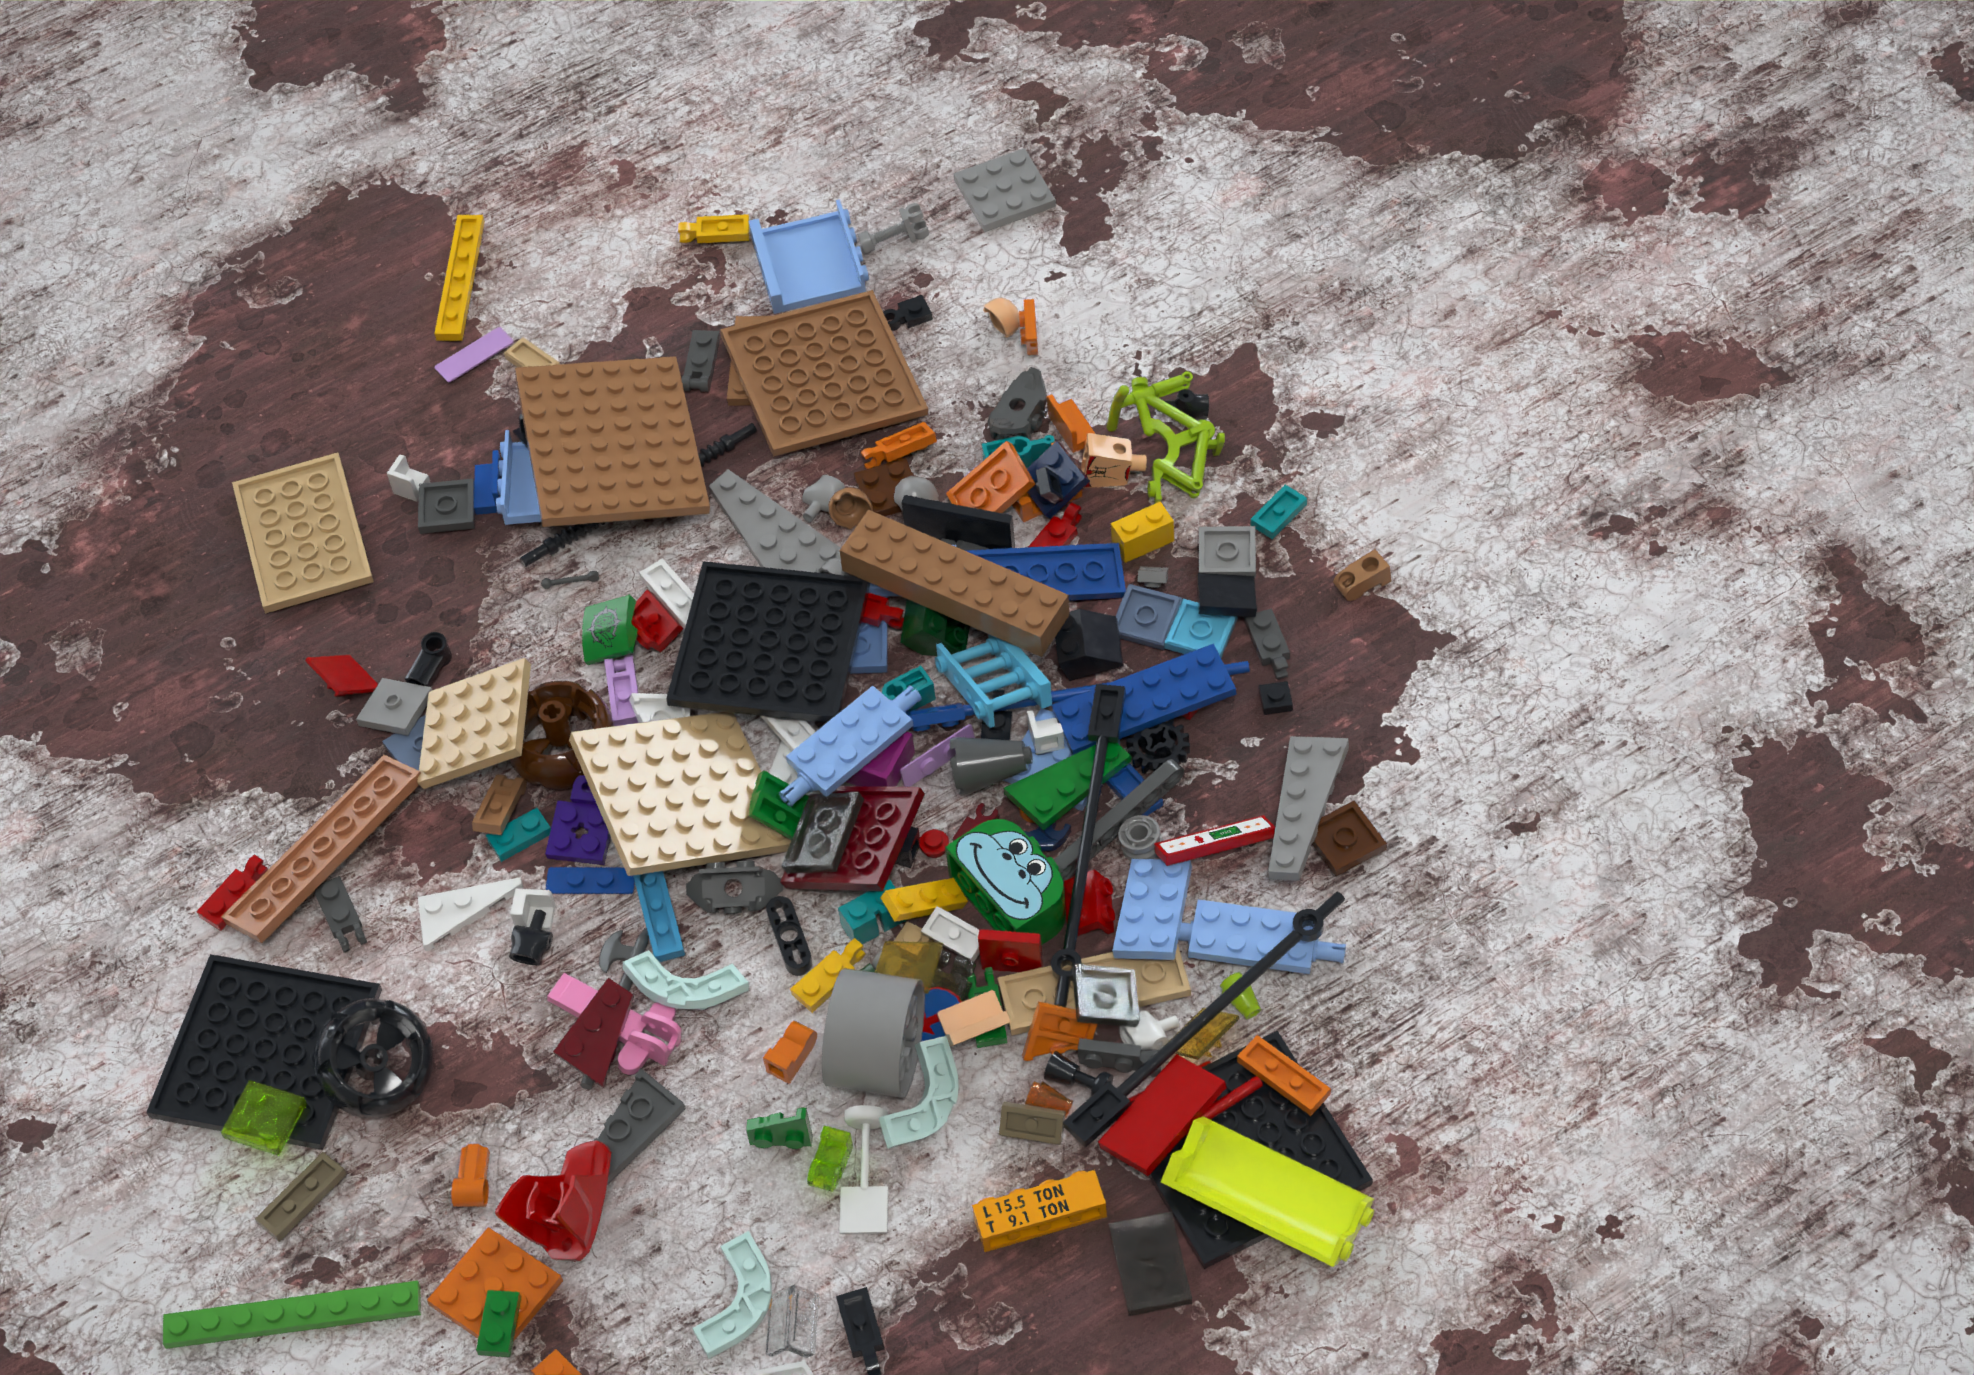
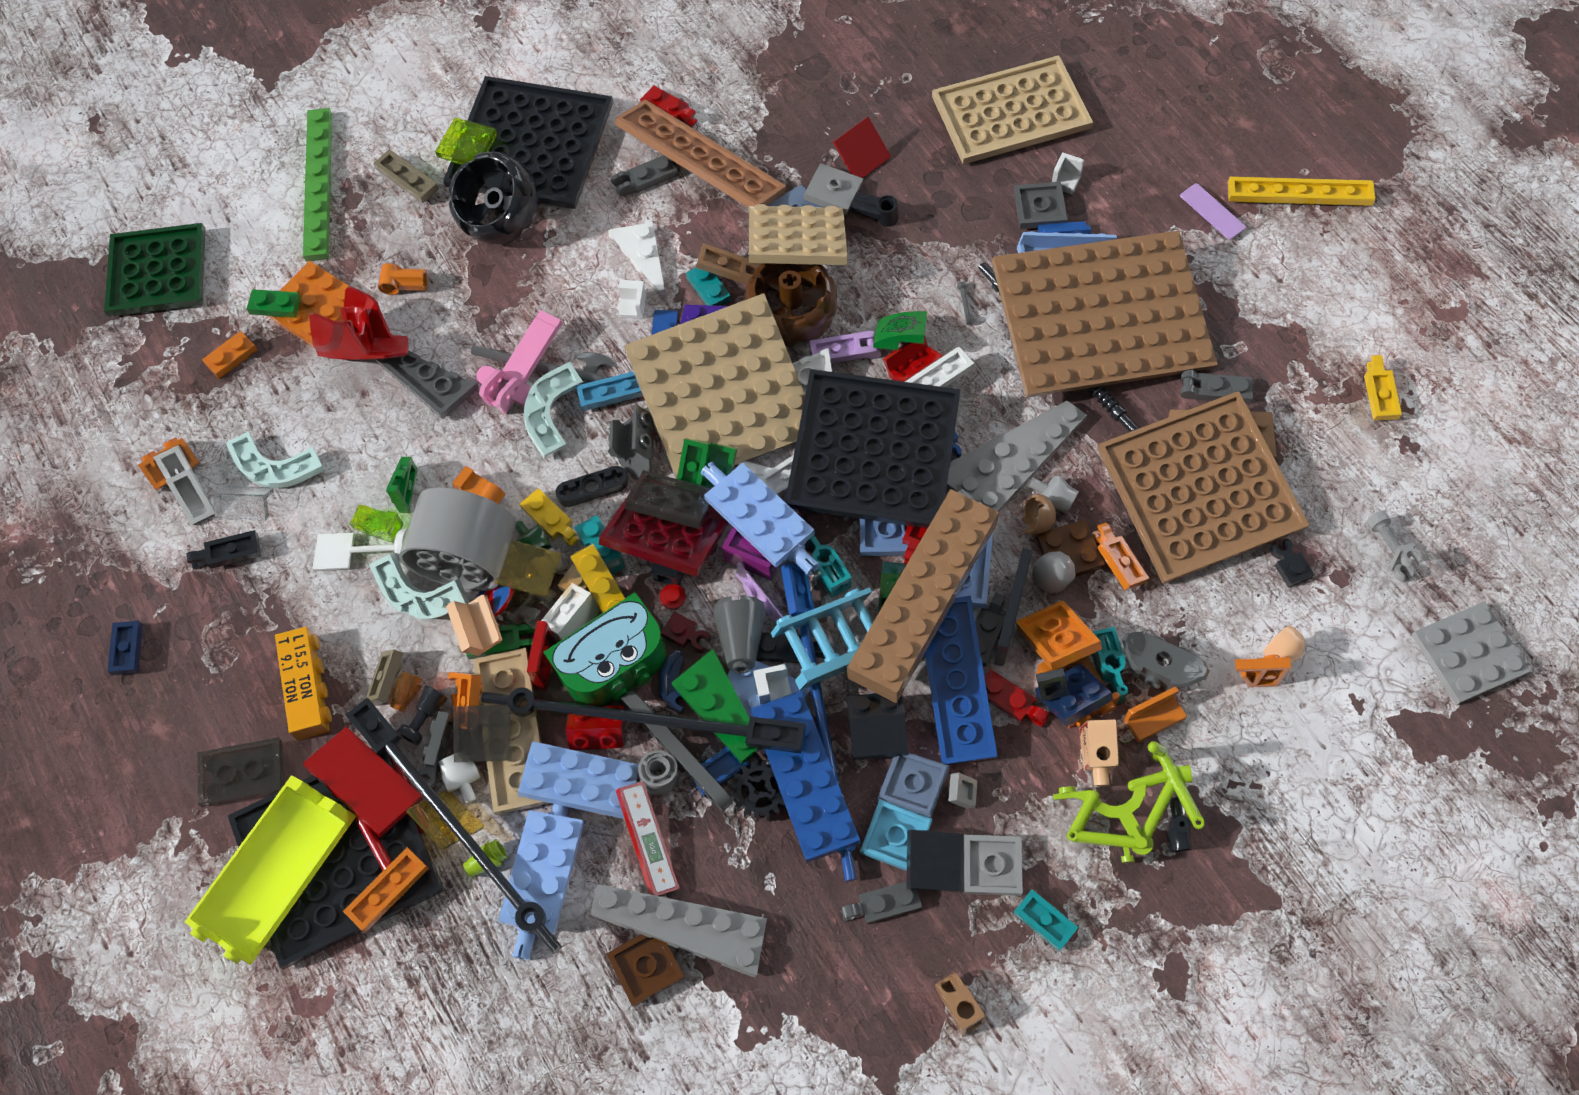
camera: 90 degrees right, 10 degrees up
tan tile [504,337,560,367] -> none
black piece [509,910,553,966] -> none
dark red wing [553,977,634,1088] -> none
light blue panel [748,199,869,314] -> none
yellow brick [1111,501,1174,563] -> none
black plate [1259,681,1293,715] -> none

